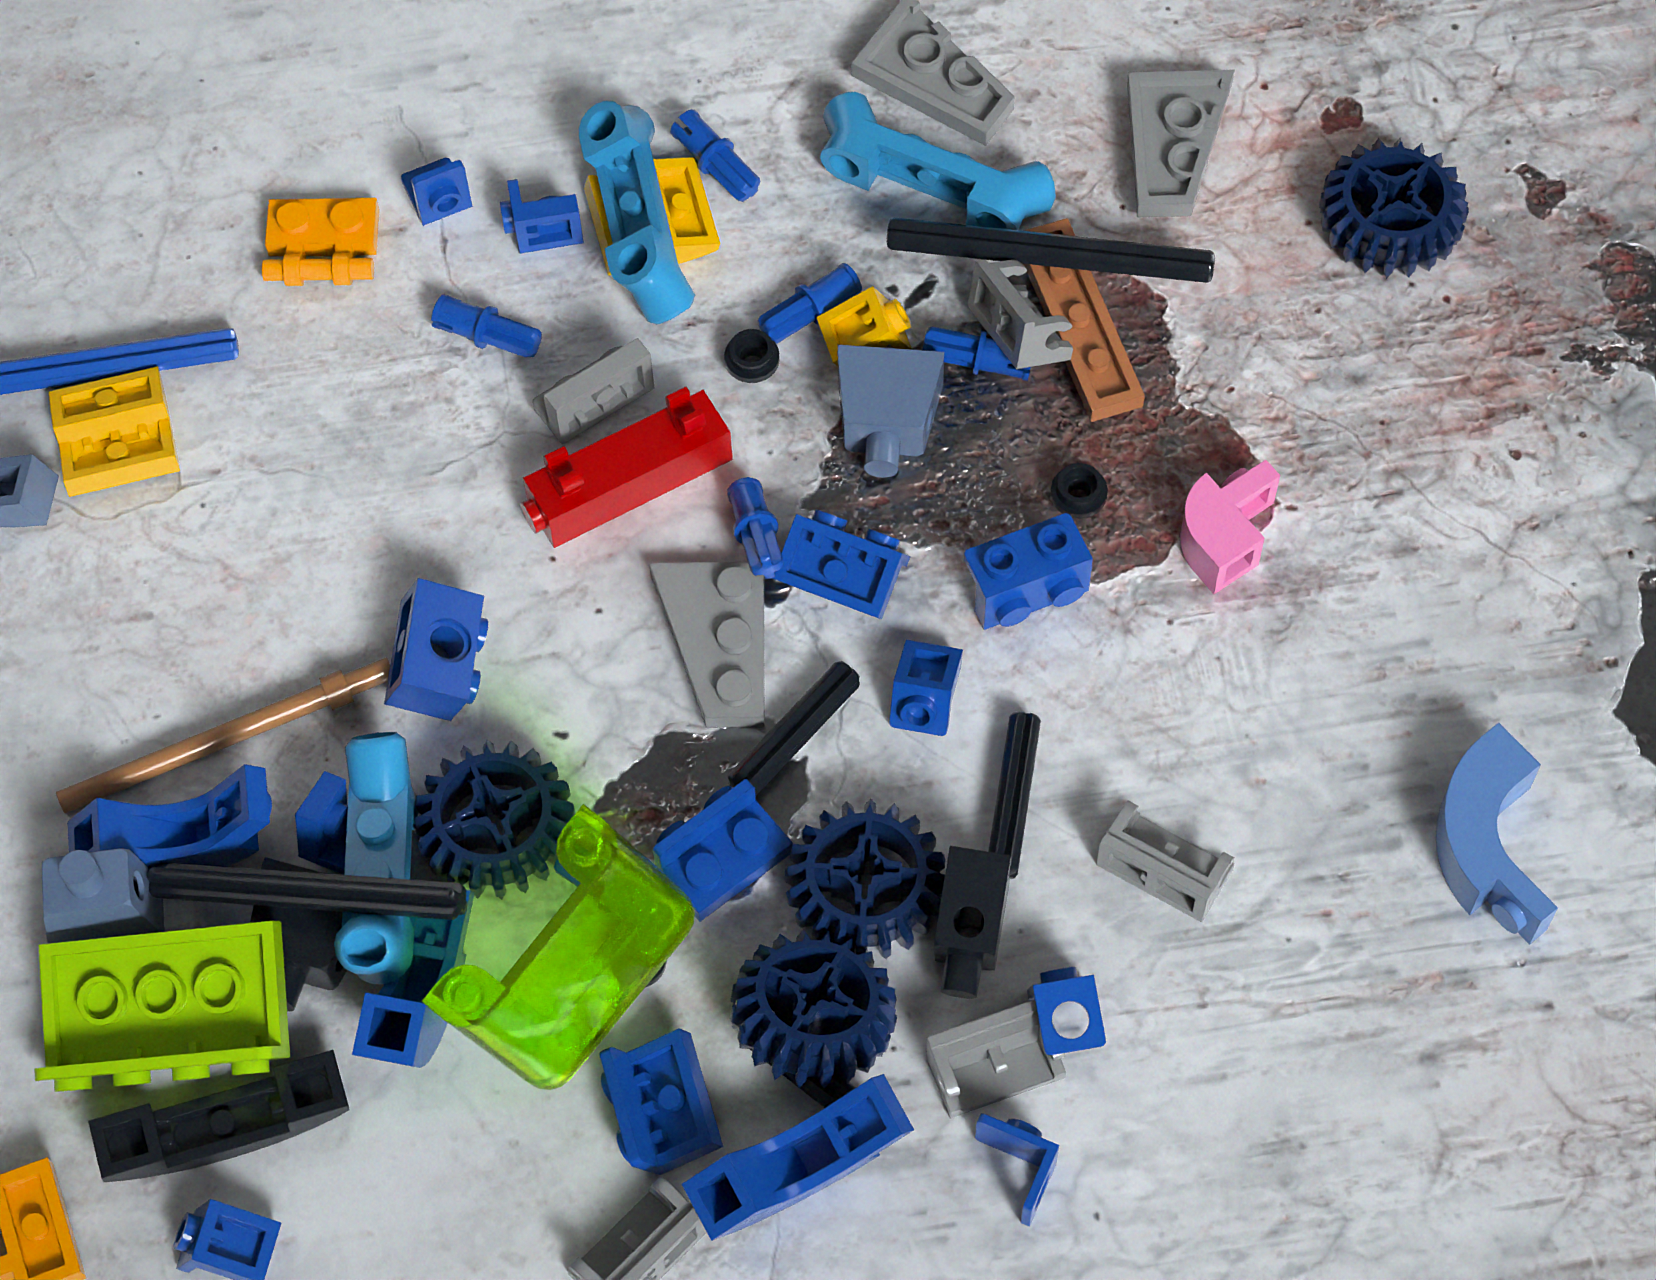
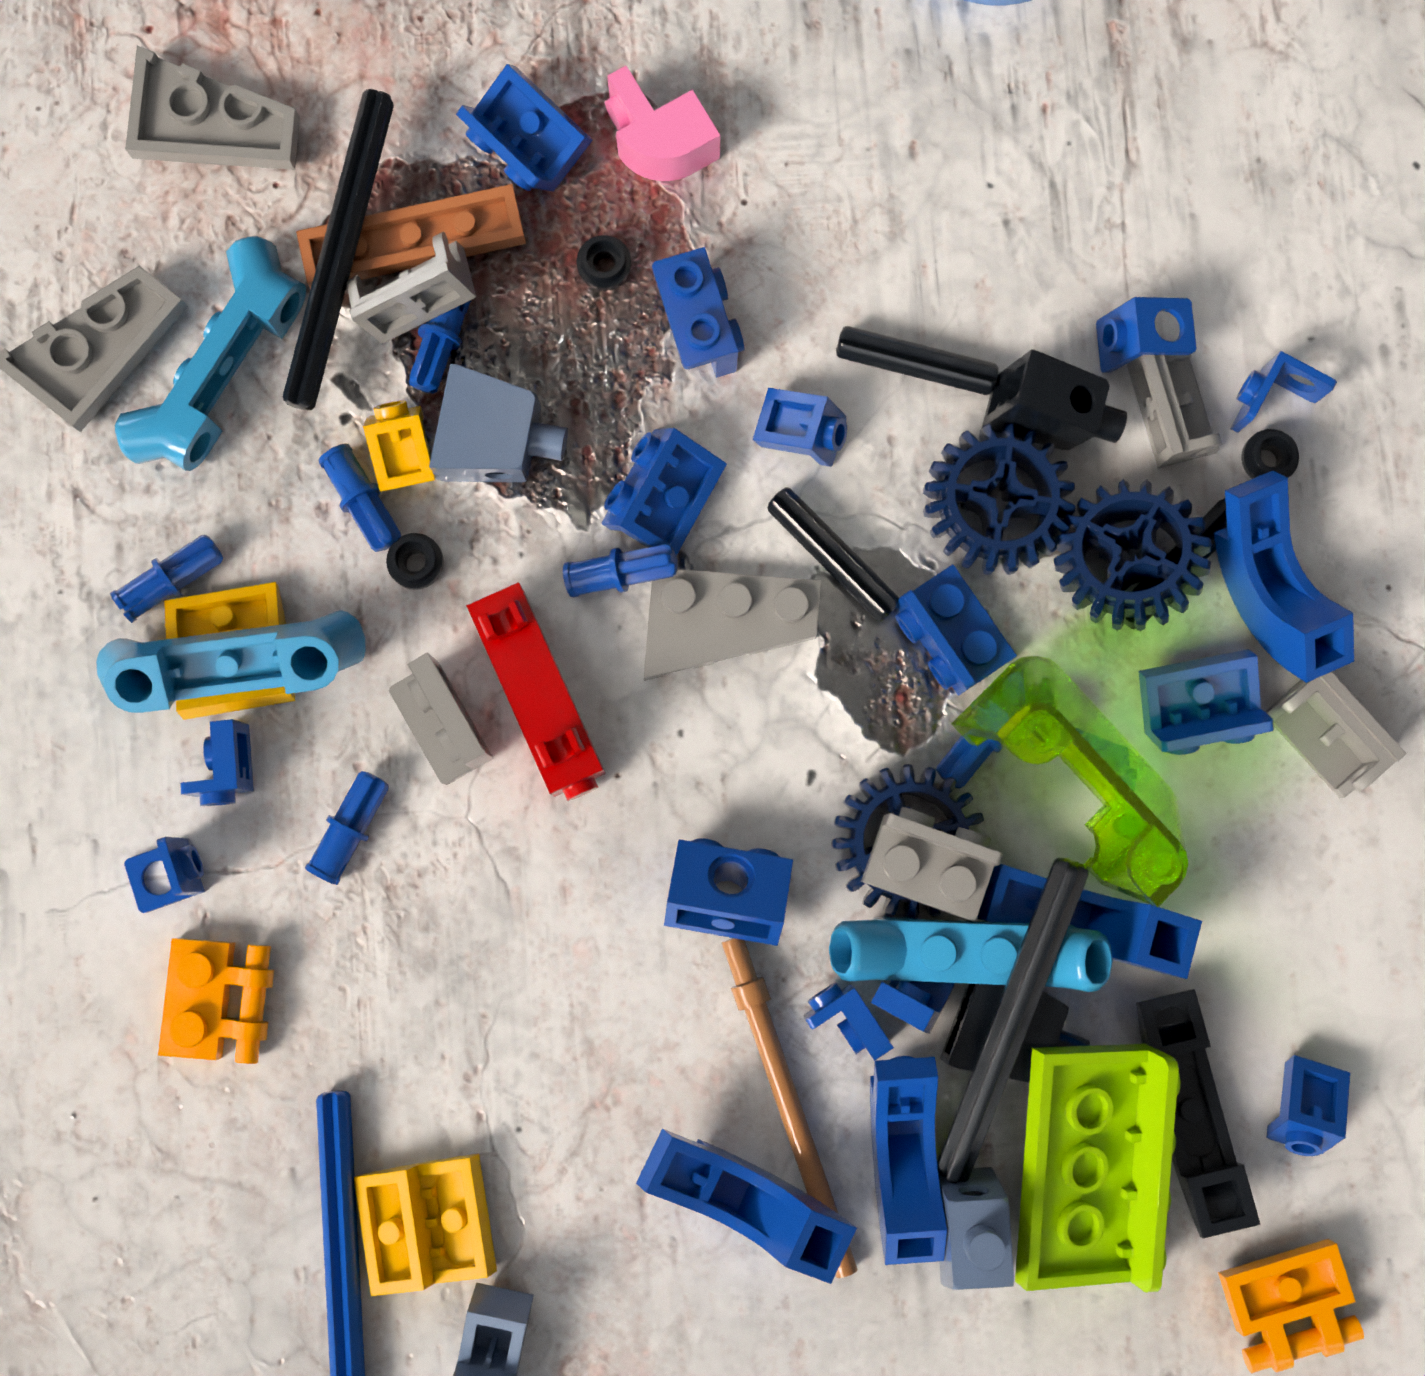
camera: 90 degrees left, 20 degrees up
light grey hinge [1097,800,1235,922] -> none
none -> blue bracket [456,64,593,192]
none -> blue arch [636,1128,857,1284]
none -> blue bracket [804,982,894,1061]
none -> light grey bracket [861,807,1003,922]
none -> black plate [1241,429,1299,479]

